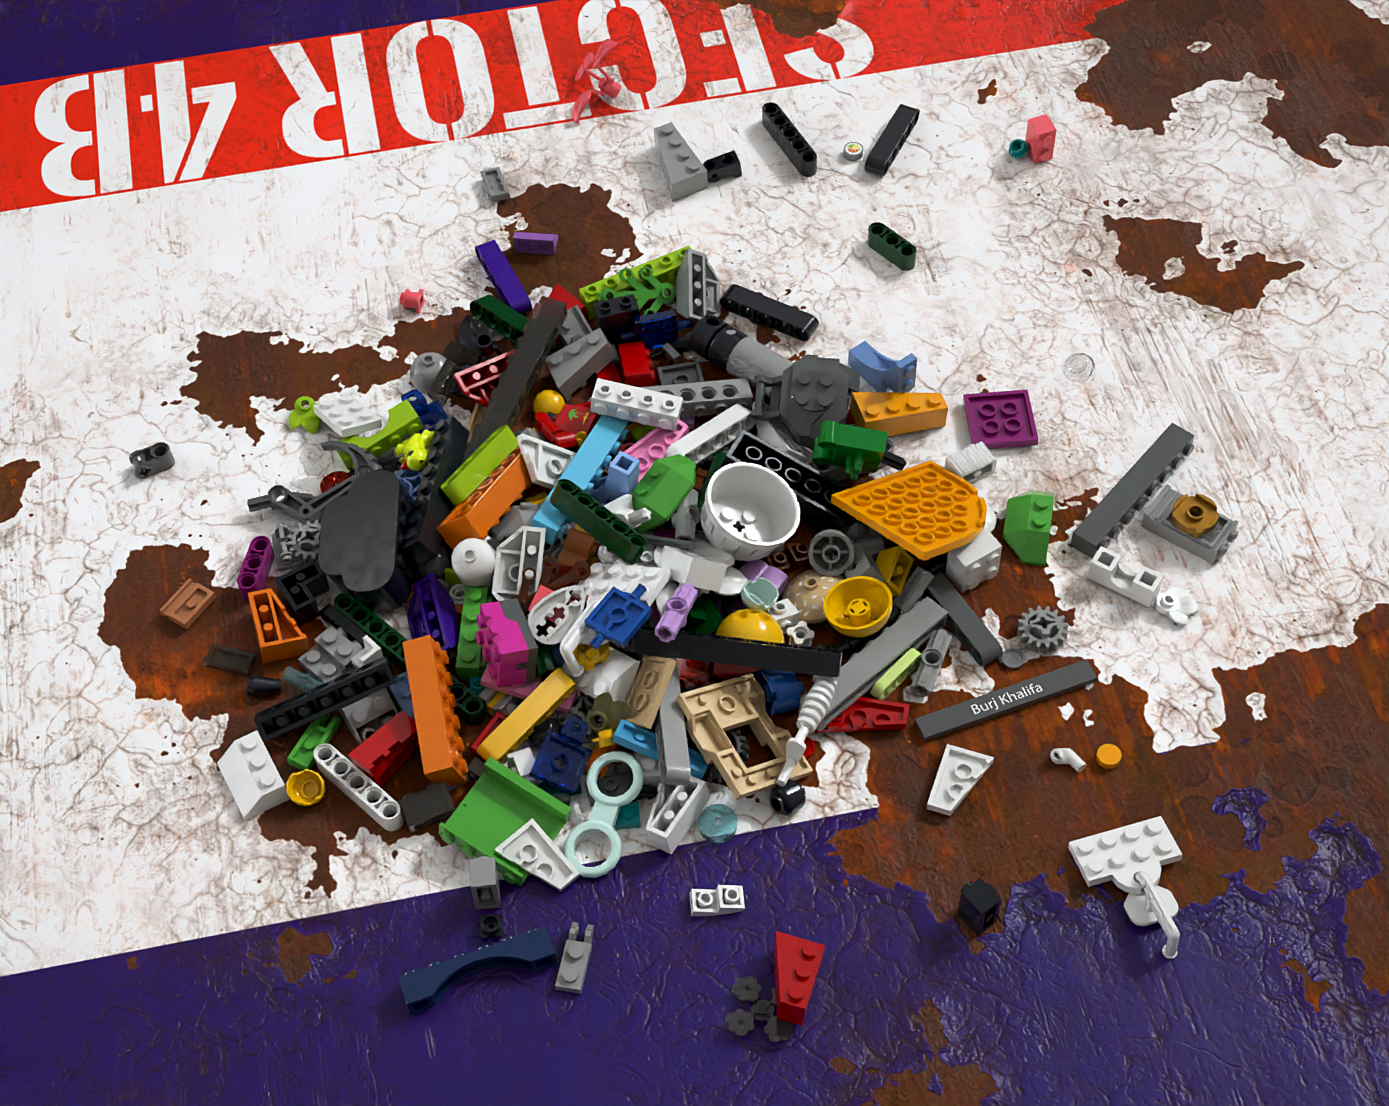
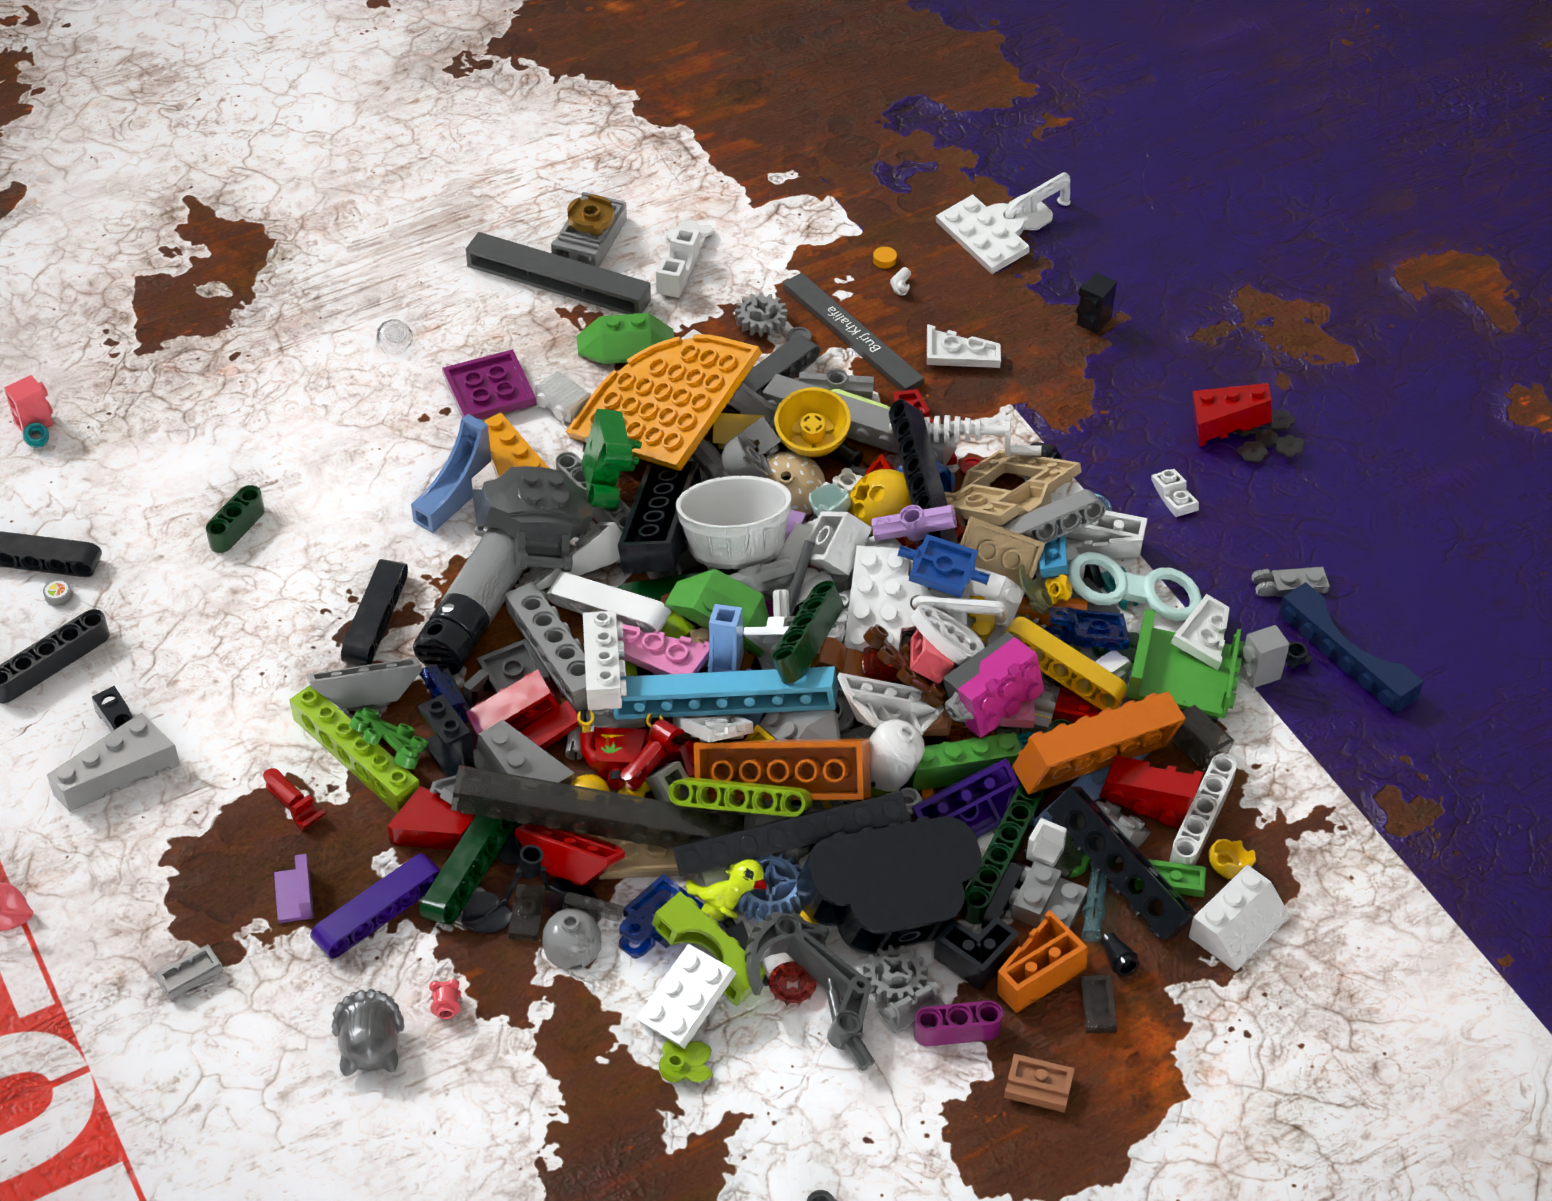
camera: 110 degrees left, 5 degrees down
none -> red piece [263,768,326,831]
none -> flat silver hair [331,989,405,1076]

